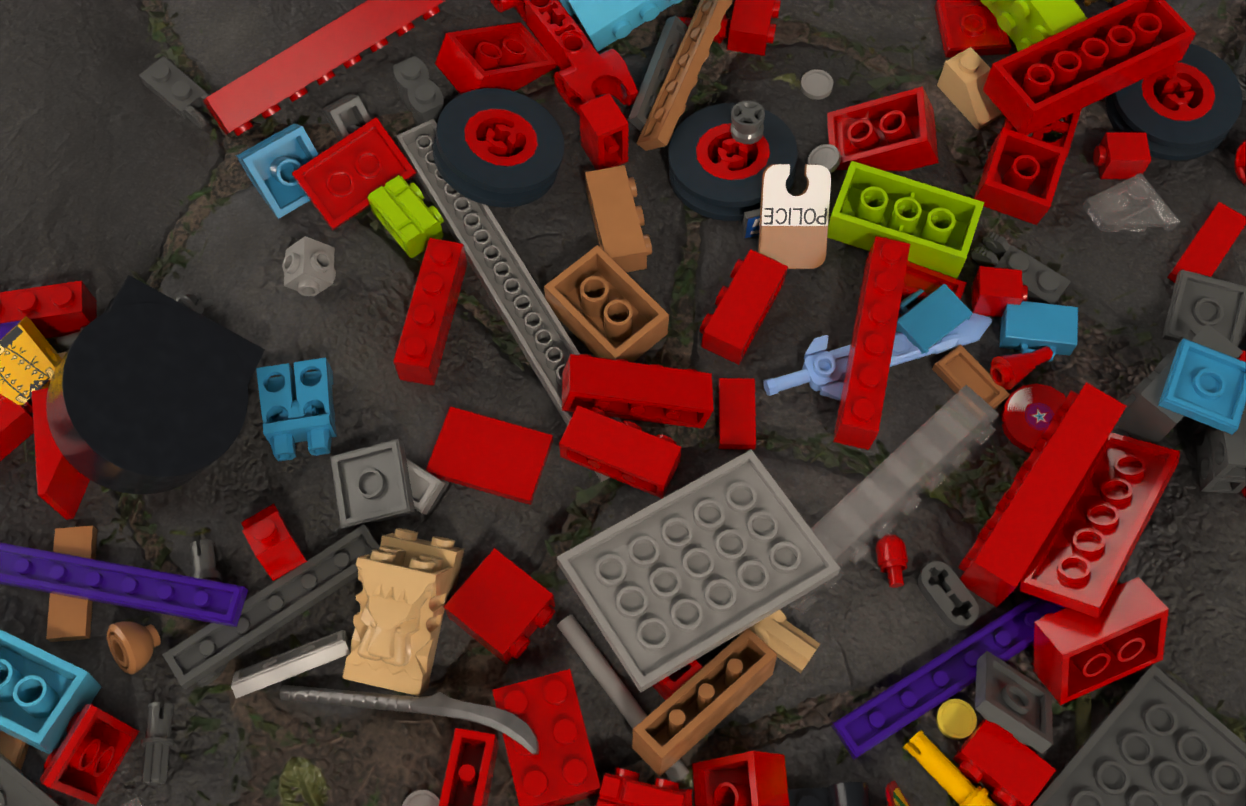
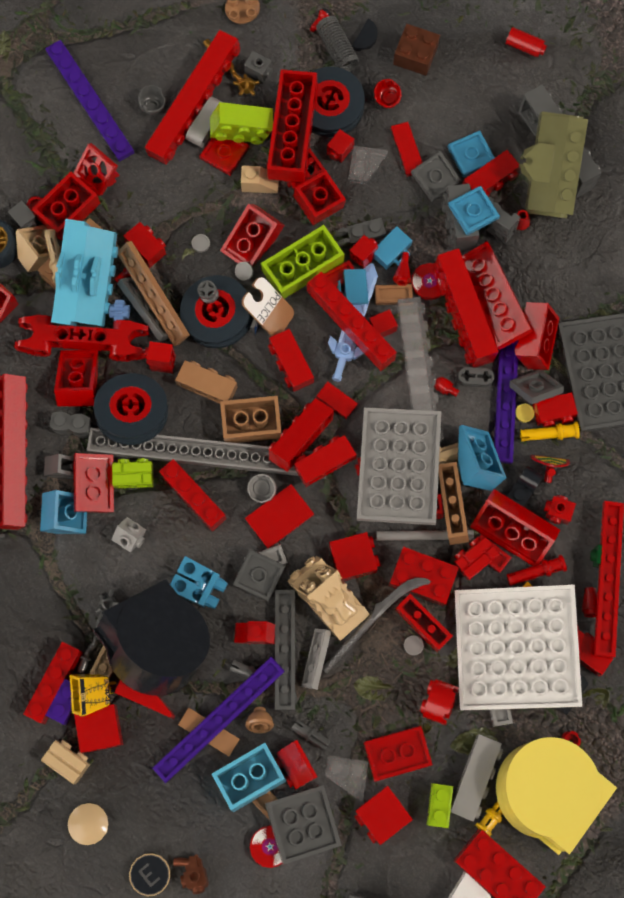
camera: 55 degrees left, 10 degrees up
none -> medium blue gear [109,300,130,321]
none -> light grey hair [247,474,277,503]
none -> red brick [369,309,398,337]
none -> dark azure slope [458,425,506,491]

